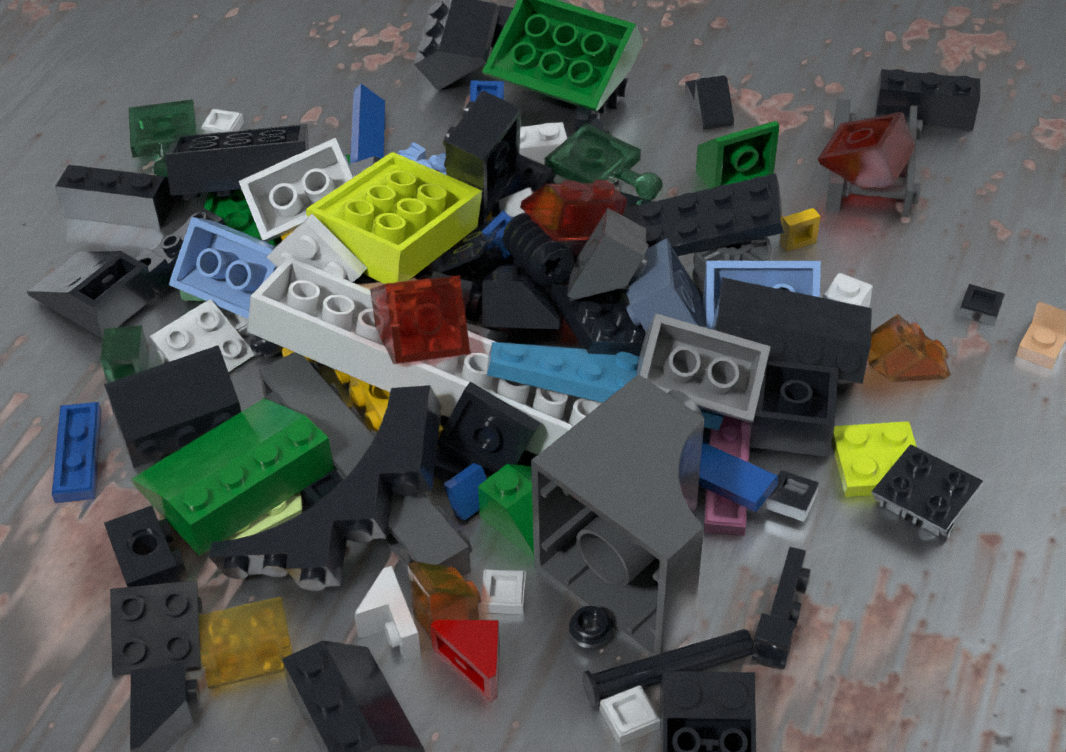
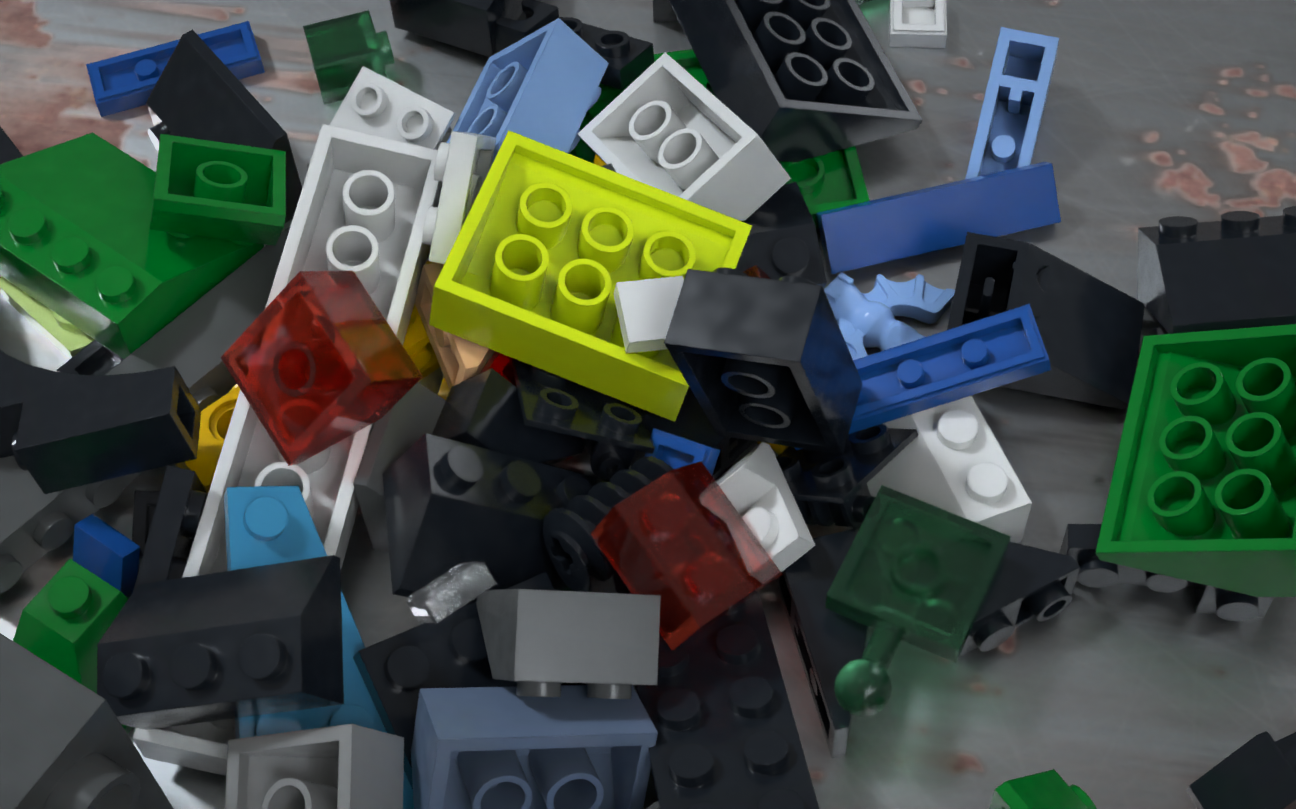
camera: 80 degrees right, 10 degrees up
none -> black slope [97,555,344,730]
none -> green slope [150,134,286,246]
none -> clear tile [406,561,497,623]
none -> white tile [613,276,684,354]
none -> black slope [947,232,1145,410]
none -> light blue slope [965,27,1059,179]

